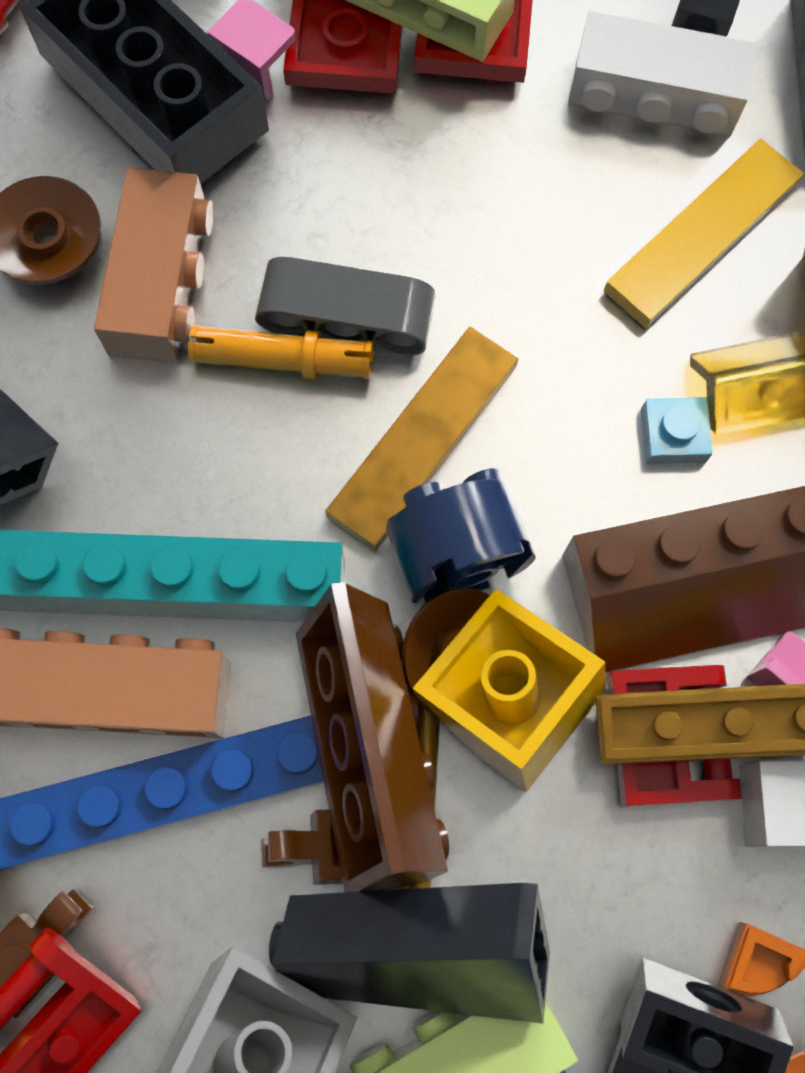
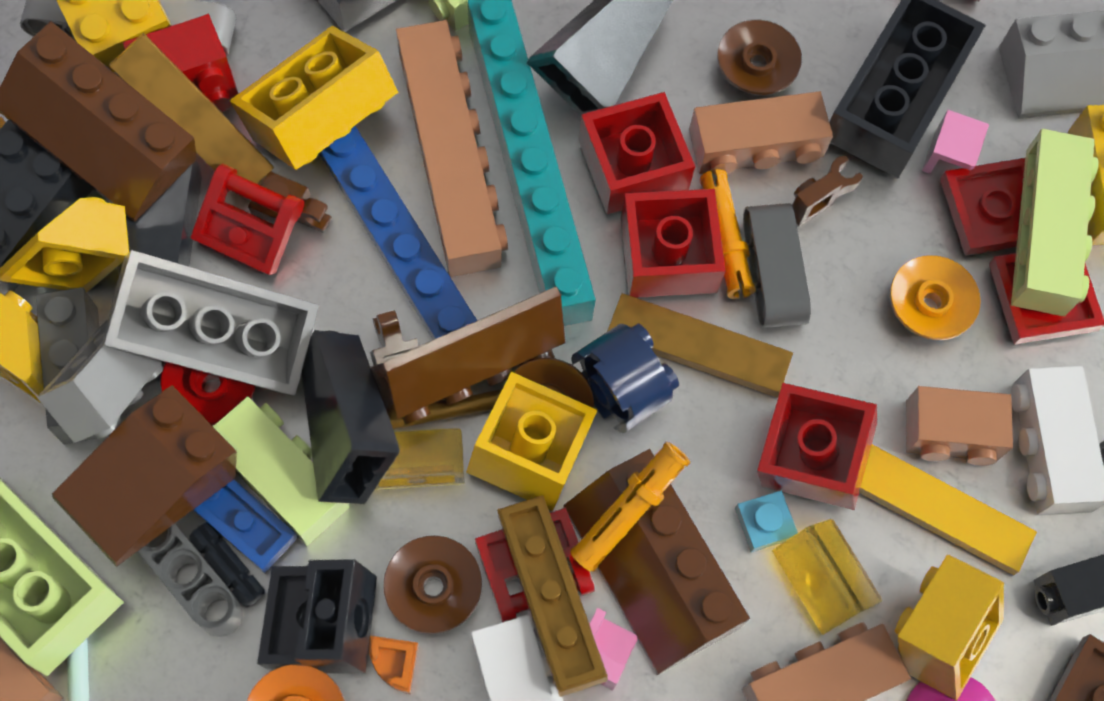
camera: 70 degrees right, 5 degrees down
none -> clear yellow panel [375,428,465,490]
none -> reddish brown dish [384,536,482,634]
none -> light orange pin [570,441,691,572]
none -> red brick [578,92,695,214]
none -> red brick [620,189,725,298]
none -> red brick [757,382,878,510]
none -> reddish brown plate [792,156,863,226]
none -> light orange dish [890,255,981,340]
none -> nougat brick [906,386,1013,466]

